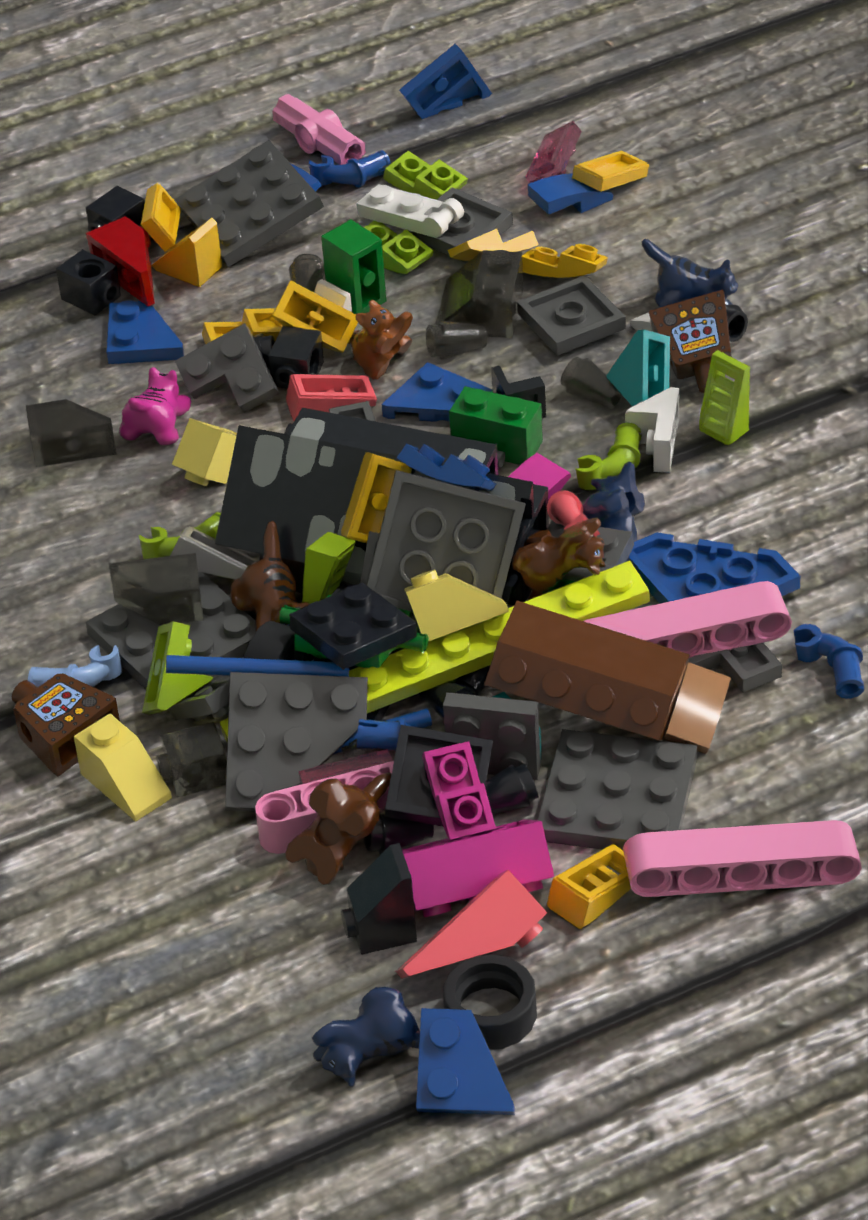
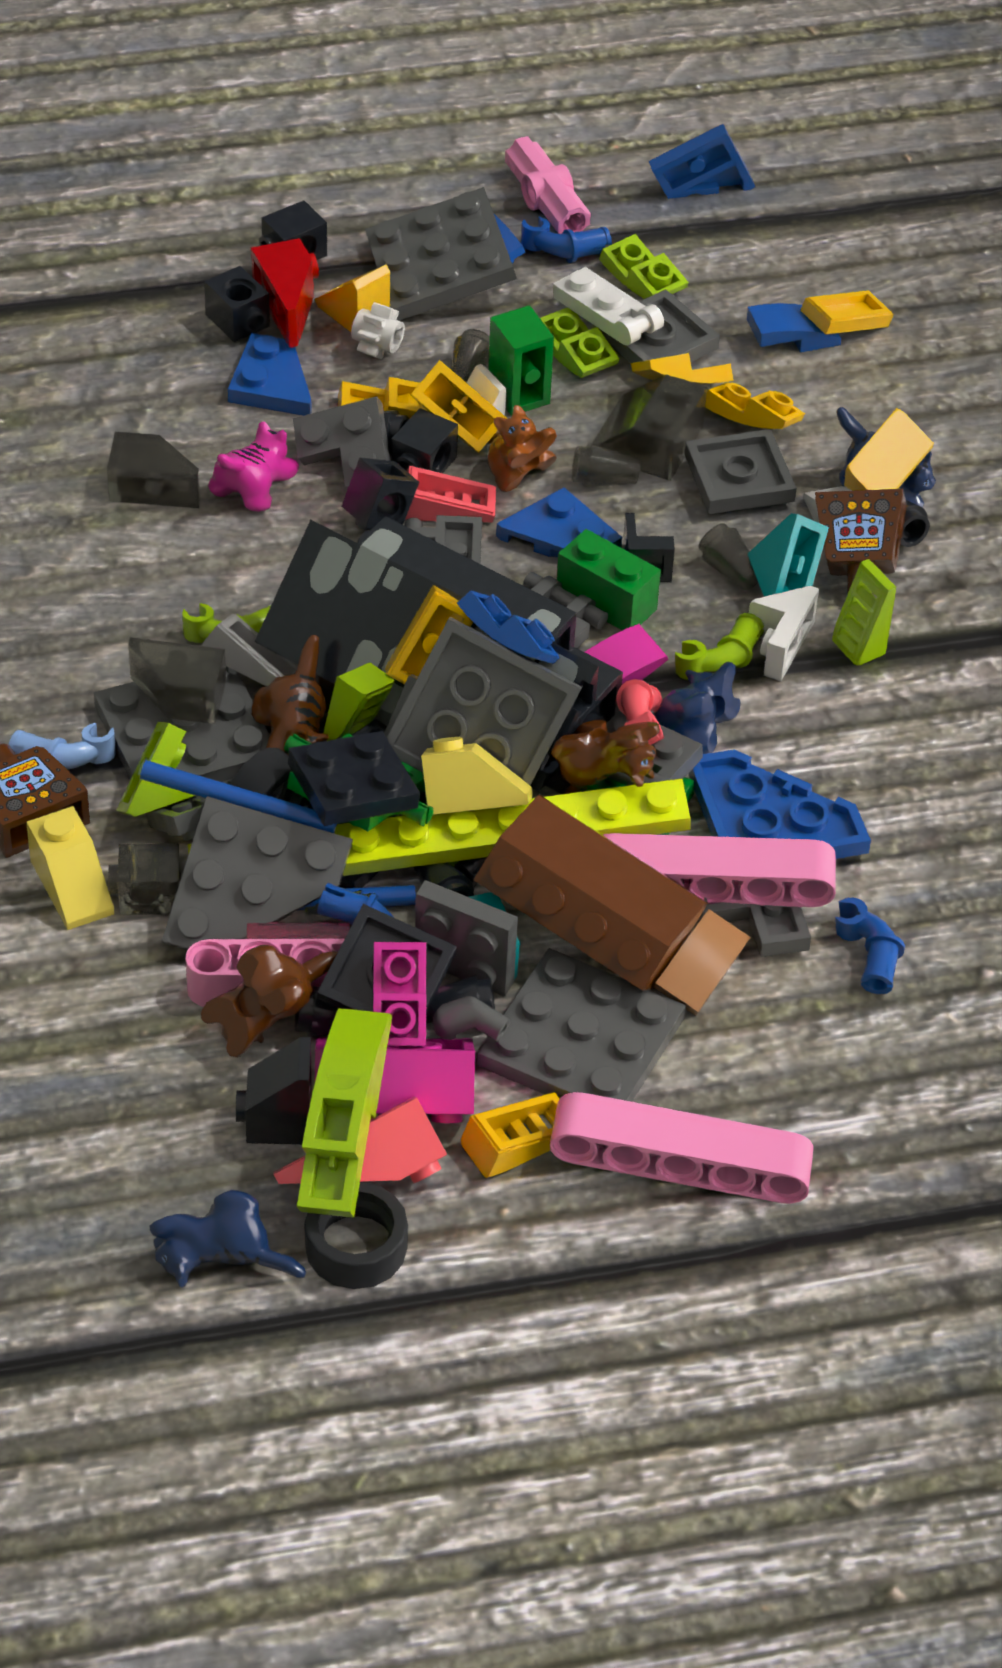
camera: 10 degrees right, 5 degrees up
yellow tile [141,183,181,252] -> none
light yellow slope [172,418,237,486] -> none
blue wing [416,1008,515,1115] -> none
clear pink plate [525,121,582,183] -> none
none -> lime slope [297,1008,392,1218]
none -> black brick [341,457,419,530]
none -> white gear [351,302,405,359]
none -> dark grey arm [433,996,511,1041]
none -> yellow slope [844,408,934,491]

